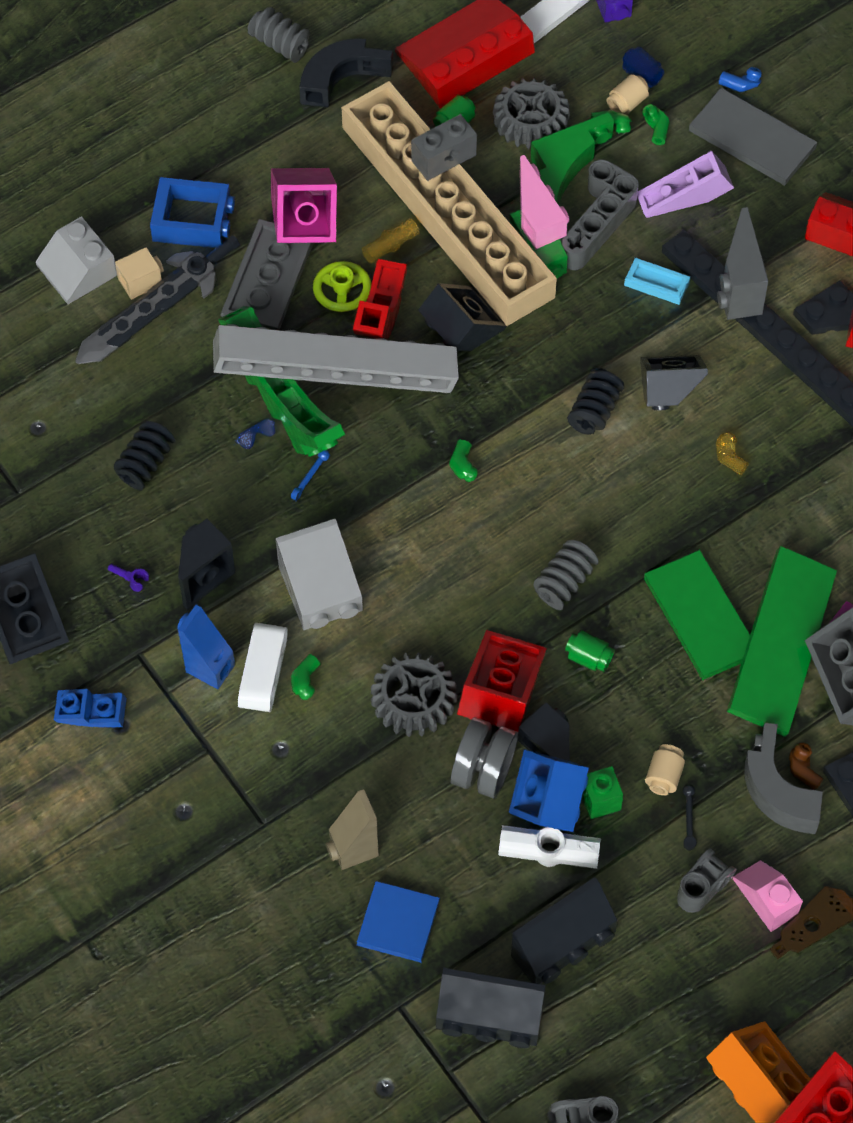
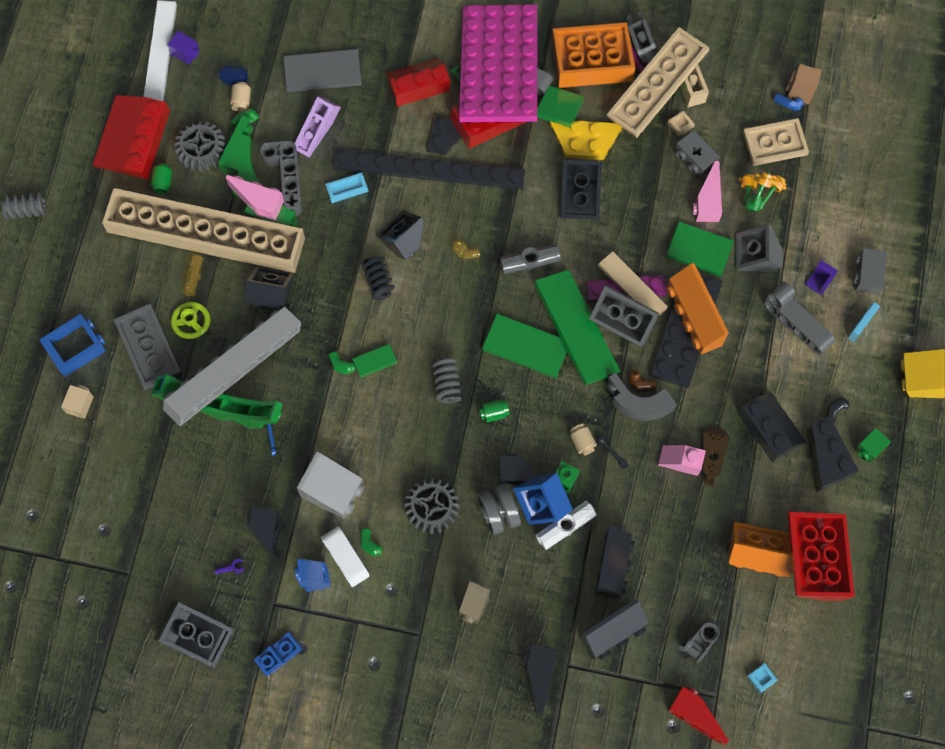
camera: 45 degrees left, 10 degrees up
light grey slope [36,216,117,304] -> none
sword [76,235,240,364] -> none
black piece [114,421,176,491] -> none
clear blue piece [235,419,275,449] -> none
dark pink slope [271,168,337,243] -> none
black arch [299,39,393,107] -> none
red arch [353,259,407,340] -> none
blue tile [357,881,440,963] -> none
dark grey brick [411,114,477,181] -> none
red slope [457,630,547,732] -> none
green arm [642,104,670,146] -> none
dark grey piece [677,848,737,913] -> none
dark grey slope [717,207,768,320] -> none
blue arm [719,67,762,92] -> none
none -> green tile [353,344,397,378]
none -> dark grey piece [500,244,561,274]
none -> black slope [522,645,557,719]

